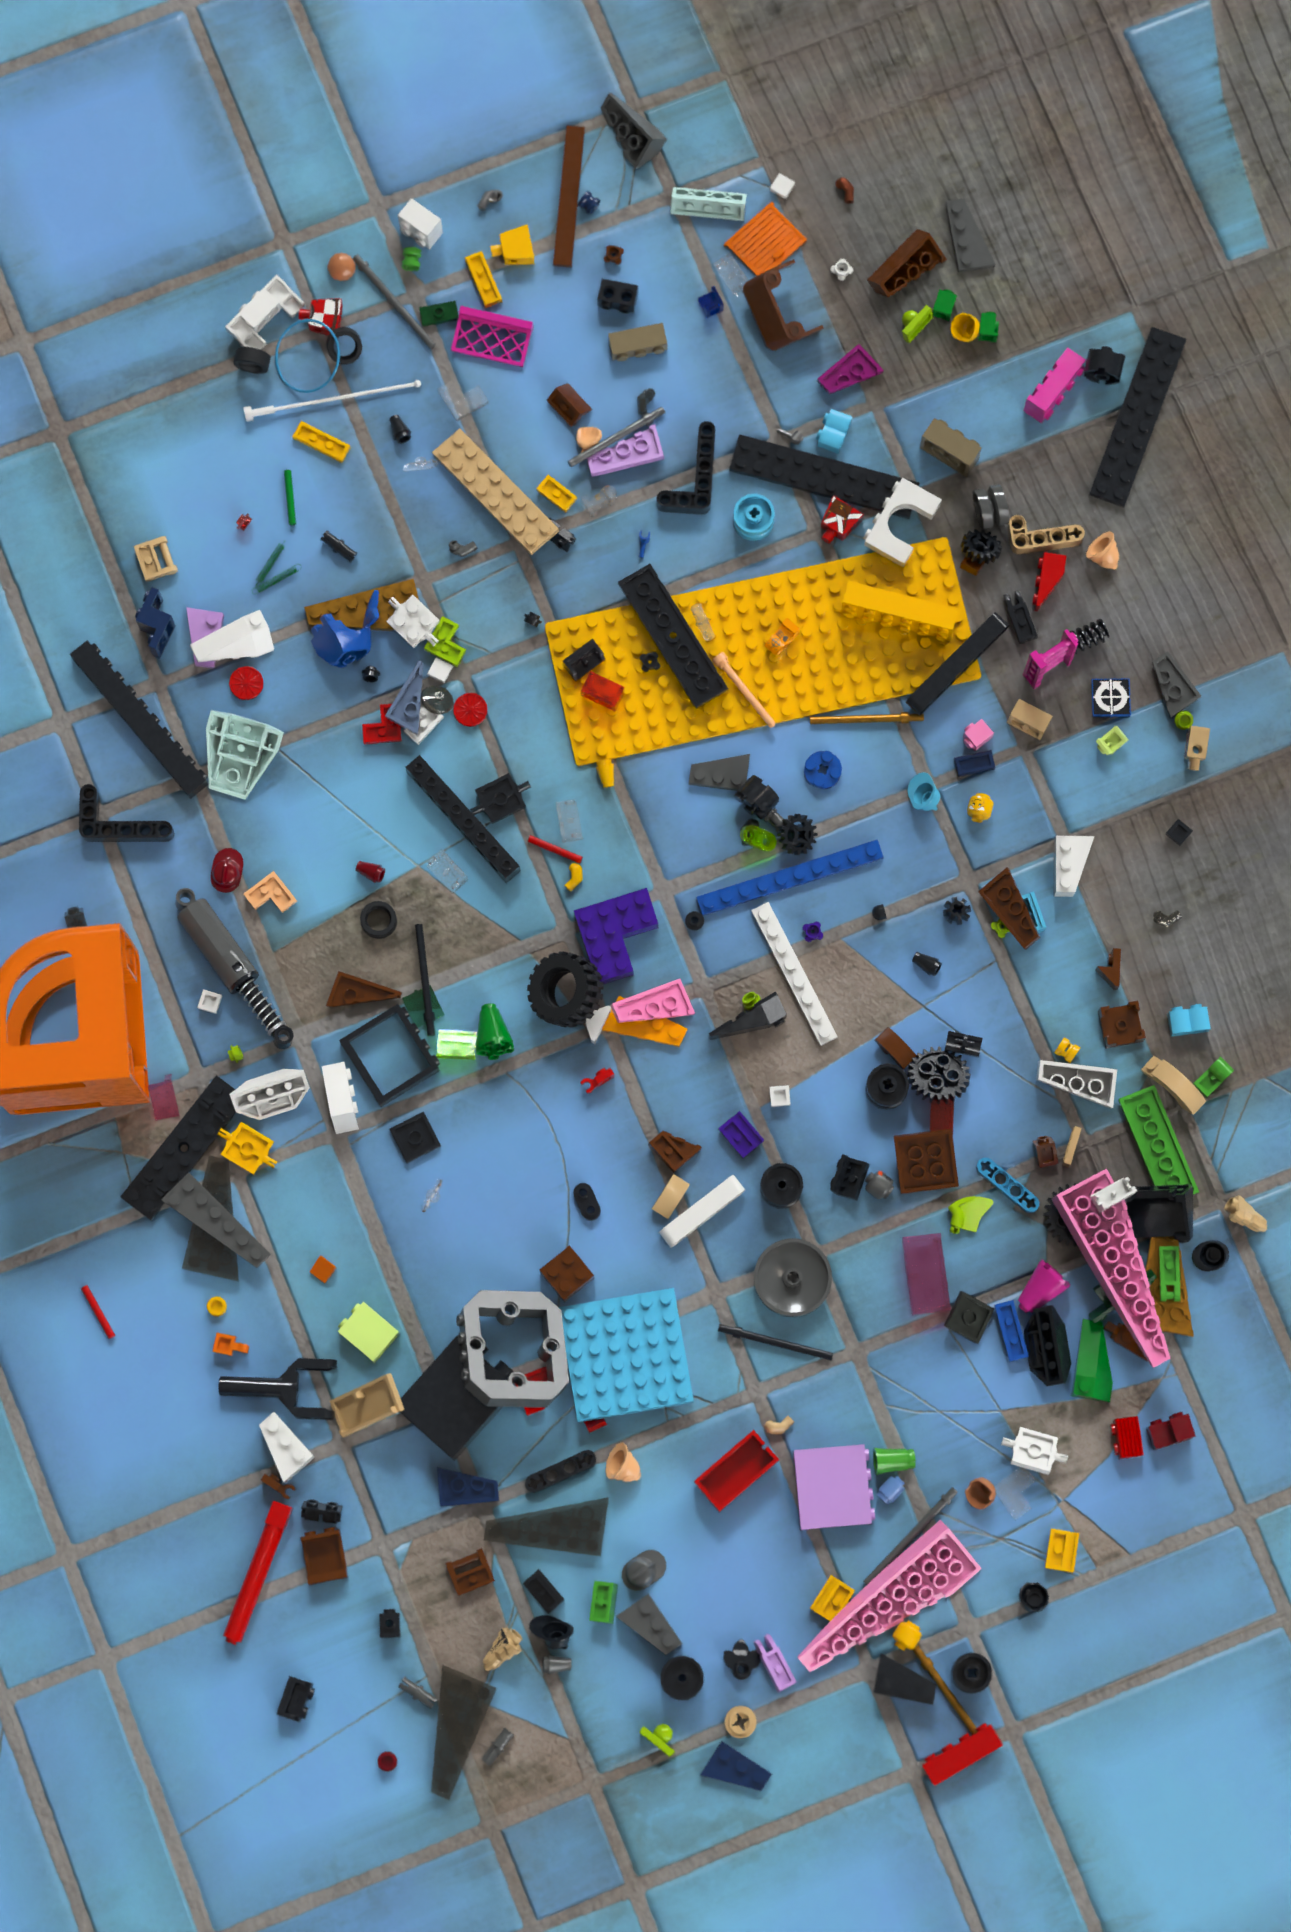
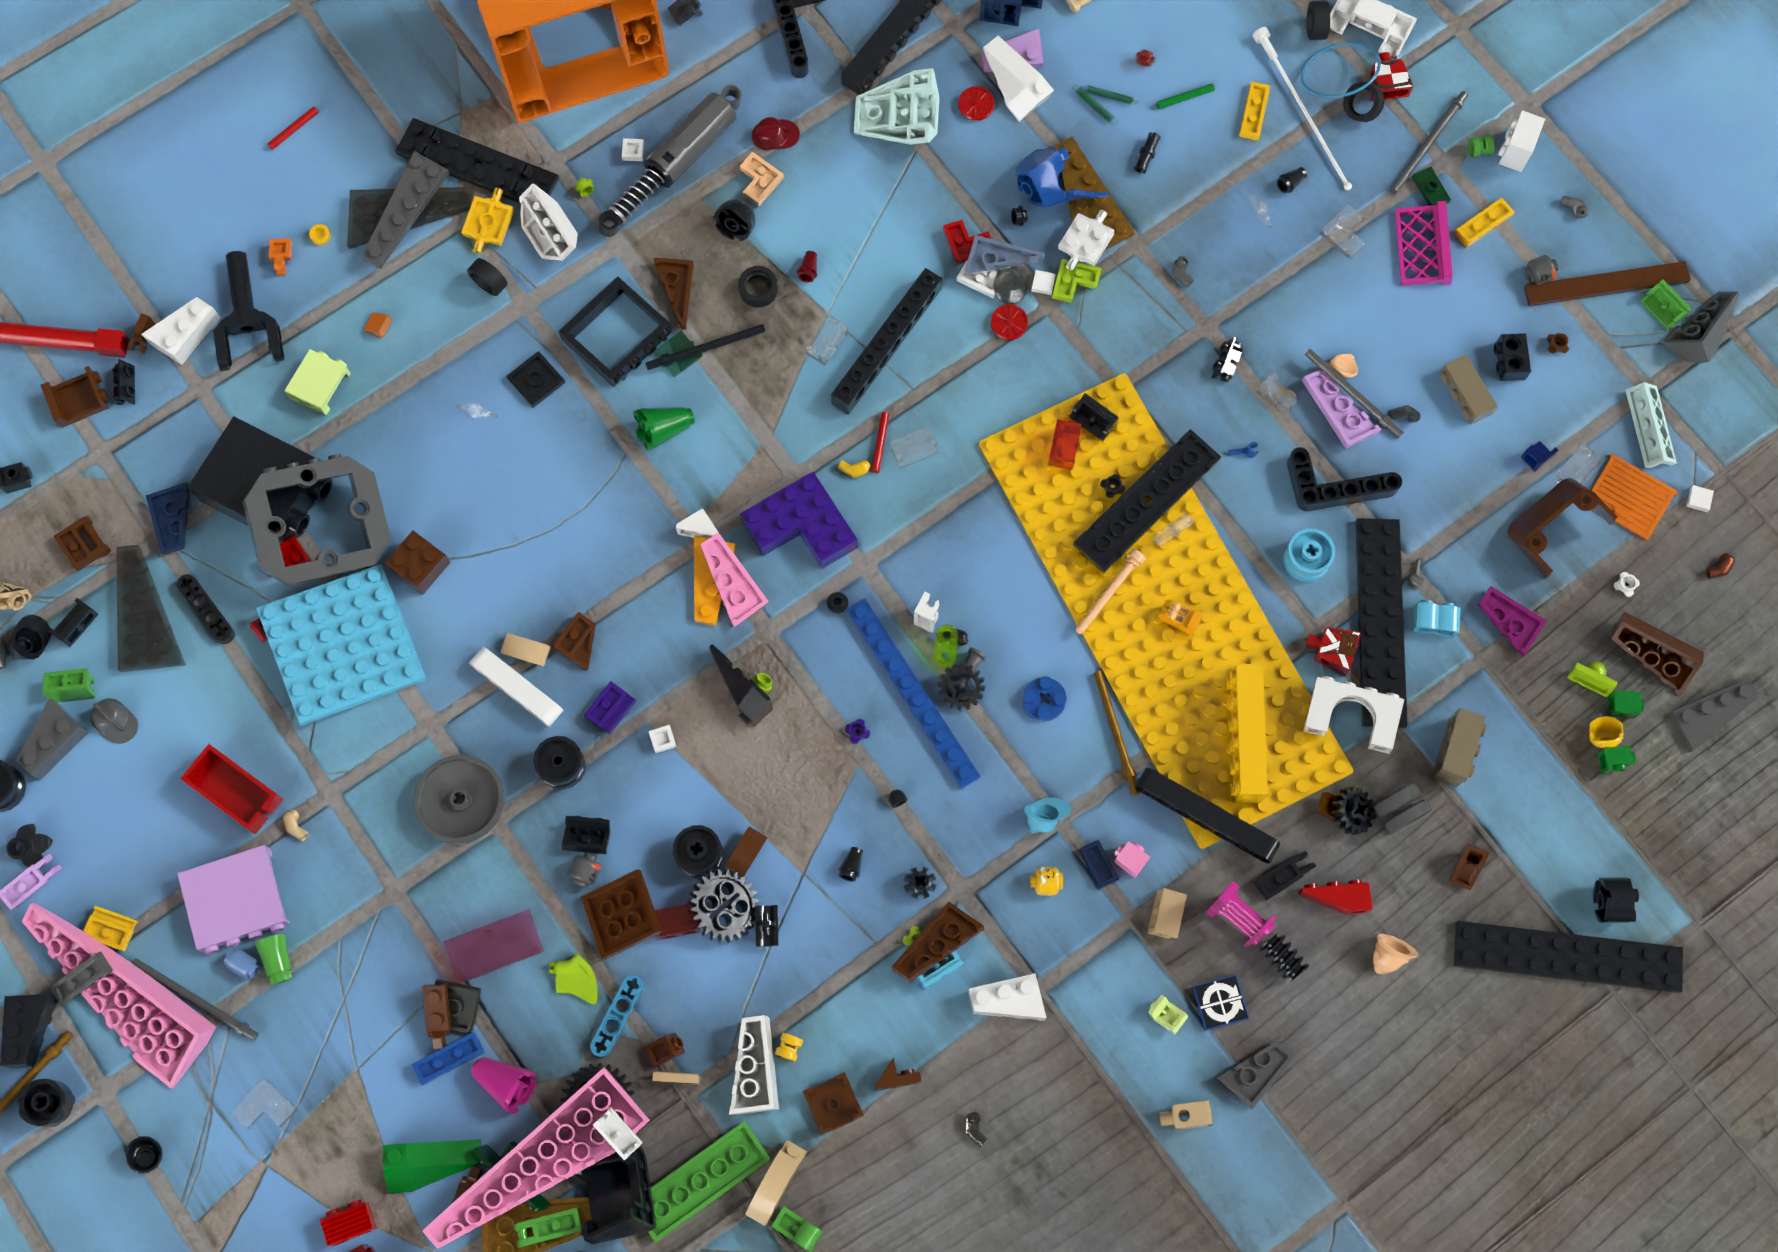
camera: 75 degrees right, 5 degrees down
clear pink piece [148,1074,180,1121] -> none
white wedge [322,1062,359,1134] -> none
nougat hair [327,253,356,281] -> none
tan container [330,1373,404,1438] -> none
tan plate [432,428,559,556] -> none
clear neon green plate [436,1030,477,1060] -> none
black plate [470,773,531,824] -> none
yellow torso [490,224,535,265] -> none
black plate [524,612,542,627] -> none
black tyre [527,952,604,1028] -> none
yellow plate [536,475,577,513] -> none
reddish brown panel [546,383,592,427] -> none
black plate [573,1183,601,1221] -> none
dark blue wheel [578,191,601,215] -> none
red plate [580,1068,614,1094] -> none
yellow cone [595,759,614,788] -> none
light nougat piece [606,1442,641,1482] -> none
dark grey wing [689,754,750,791] -> none
black bar [718,1324,833,1360] -> none
black brick [734,775,779,820] -> none
white plate [751,902,838,1046] -> none
yellow head [892,1620,922,1651] -> none
nougat hair [965,1477,996,1509] -> none
white plate [1001,1427,1068,1475] -> none
tan beam [1008,515,1085,554] -> none
dark pink wedge [1023,348,1086,424] -> none
black wedge [1024,1305,1072,1386] -> none
yellow plate [1045,1528,1079,1573] -> none
black plate [1165,819,1193,846] -> none
medium azure brick [1167,1004,1211,1037] -> none
lime plate [1174,711,1193,730] -> none
none -> dark grey plate [50,951,113,1006]
none -> reddish brown hinge [422,983,451,1049]
none -> black tyre [467,258,507,296]
none -> black cylinder [713,199,755,241]
none -> white hinge [914,592,939,633]
none -> reddish brown slope [1450,843,1490,891]
none -> dark grey head [1525,255,1558,285]
none -> bright green hinge [1640,280,1692,331]

